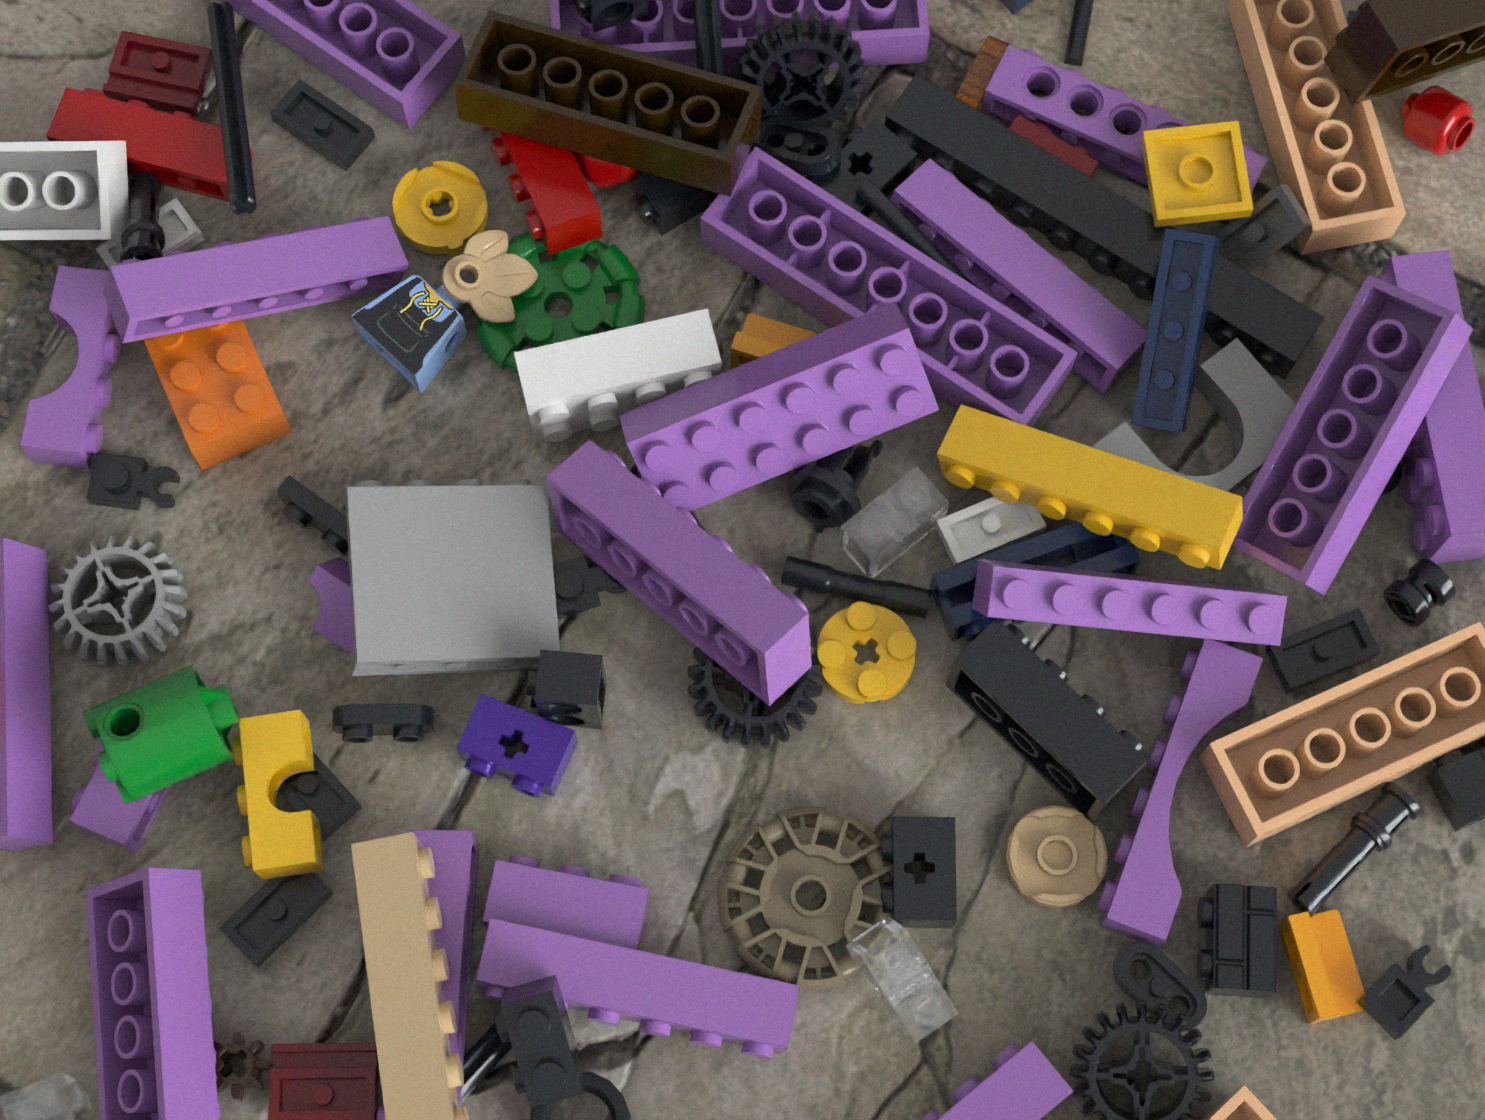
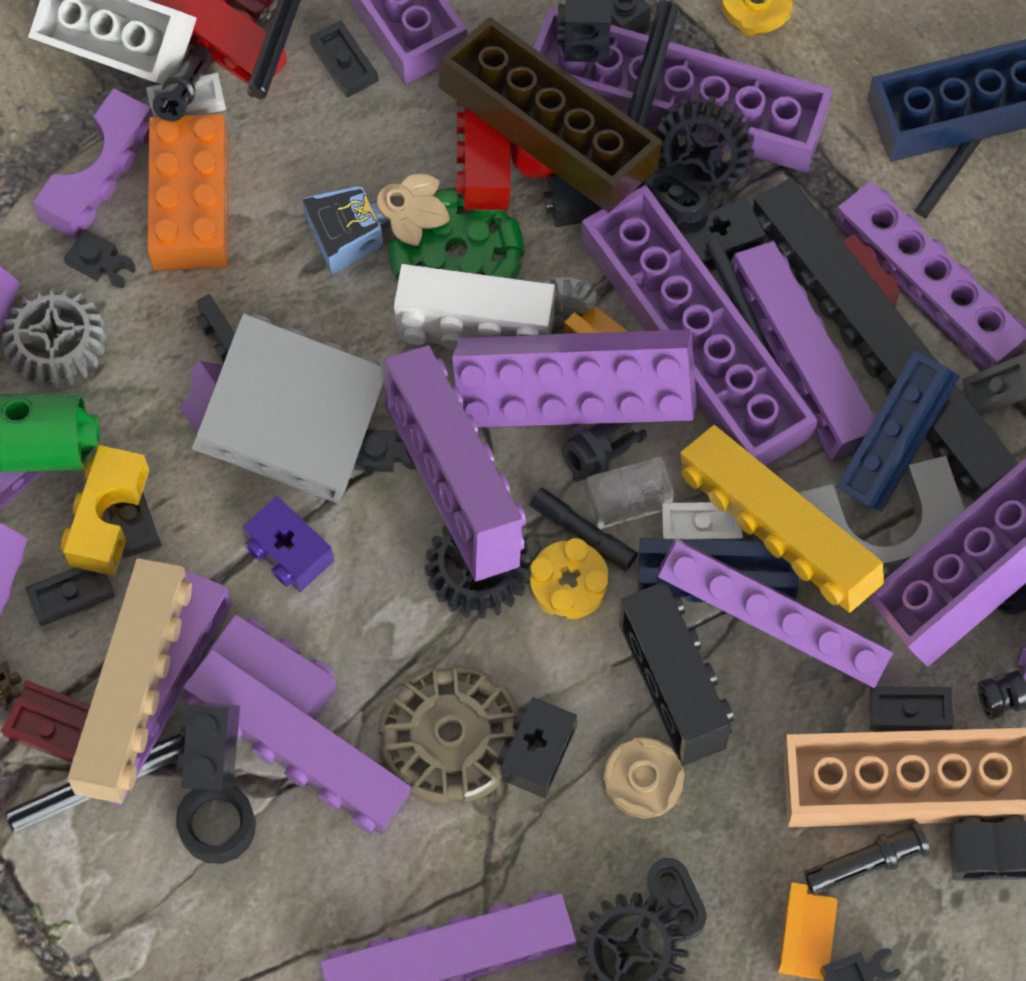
camera: 25 degrees right, 5 degrees down
medium lavender brick [103,216,409,344] -> none
black plate [332,704,434,743] -> none
yellow plate [392,160,489,257] -> none
black brick [527,650,607,729] -> none
clear brick [845,916,959,1044] -> none
clear orange beam [955,35,1011,111] -> none
medium lavender arch [1096,639,1263,948] -> none
yellow plate [1141,120,1254,227] -> none
black brick [1197,883,1277,998] -> none
none -> light grey gear [541,277,597,315]

